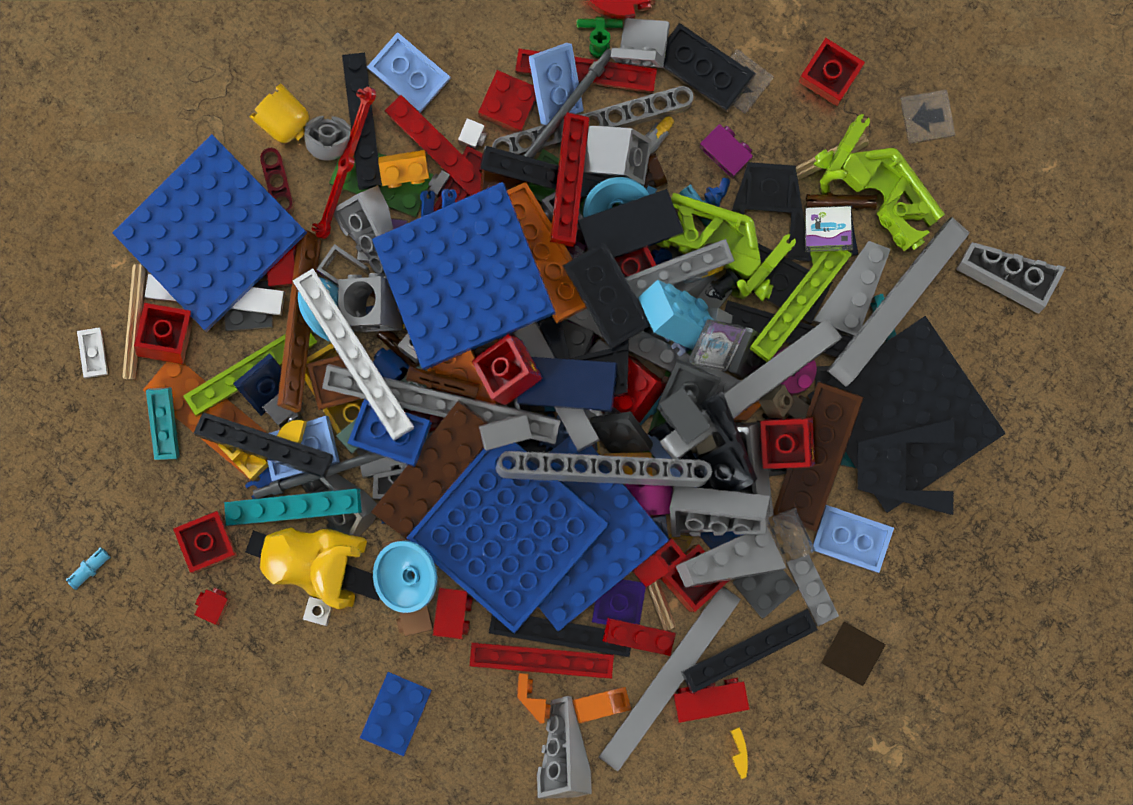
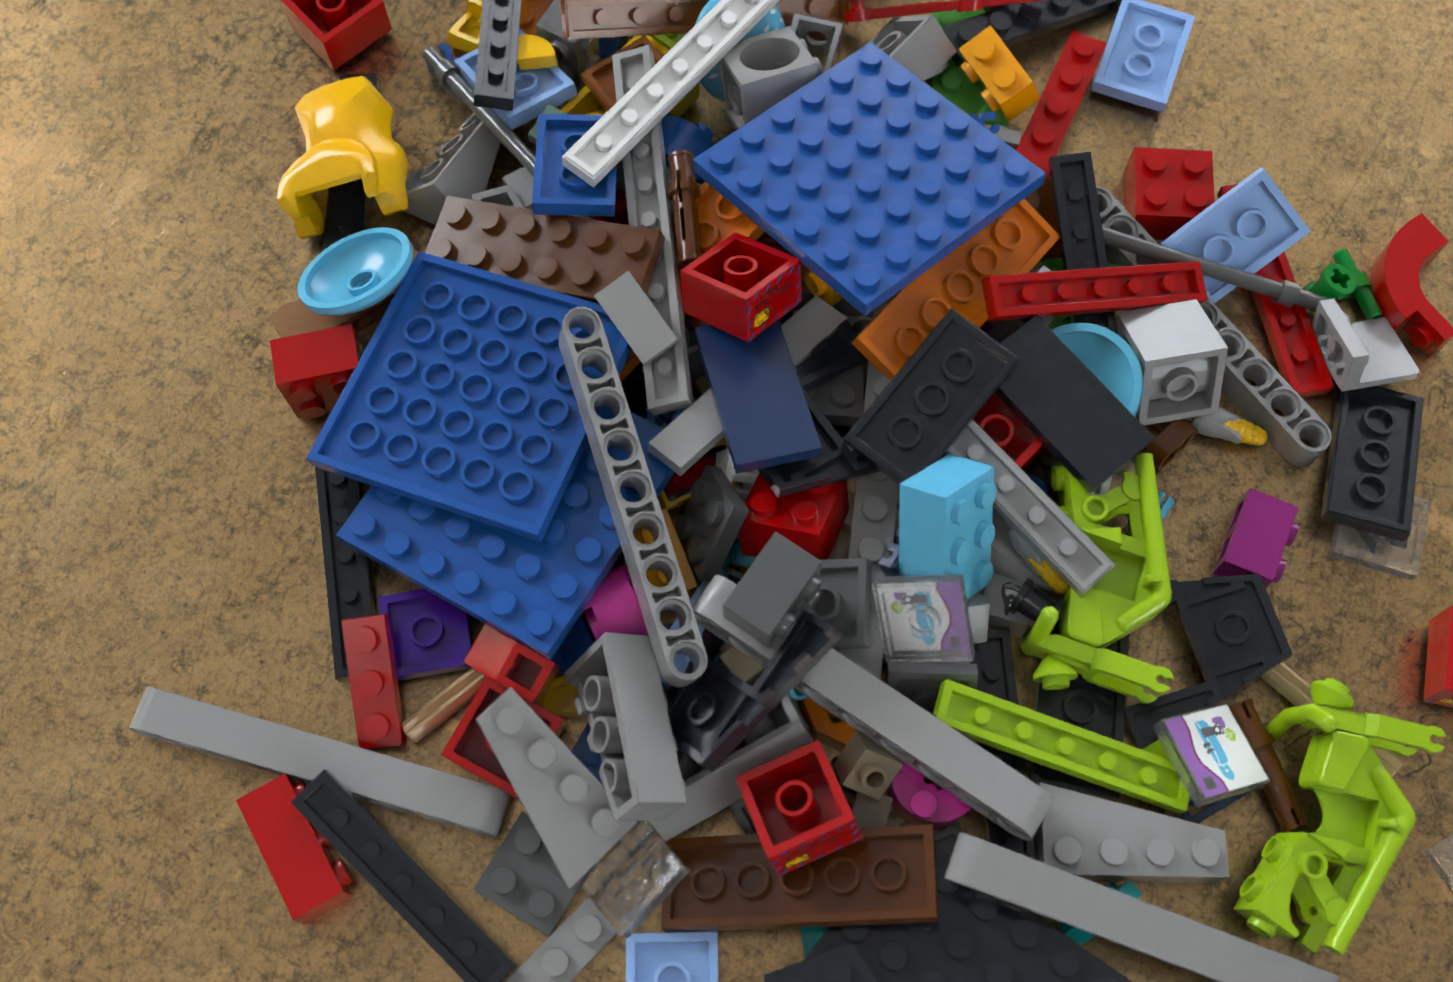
camera: 70 degrees right, 15 degrees down
red brick [194,587,231,625] -> none
teal plate [224,489,362,526] -> none
white plate [303,596,332,626] -> none
blue plate [360,672,432,757] -> none
white plate [458,118,487,150] -> none
red plate [470,643,614,679] -> none
orange slope [517,674,551,723] -> none
light grey wedge [537,696,592,799] -> none
orange slope [572,687,631,723] -> none
blue plate [704,177,730,207] -> none
yellow slope [730,727,748,779] -> none

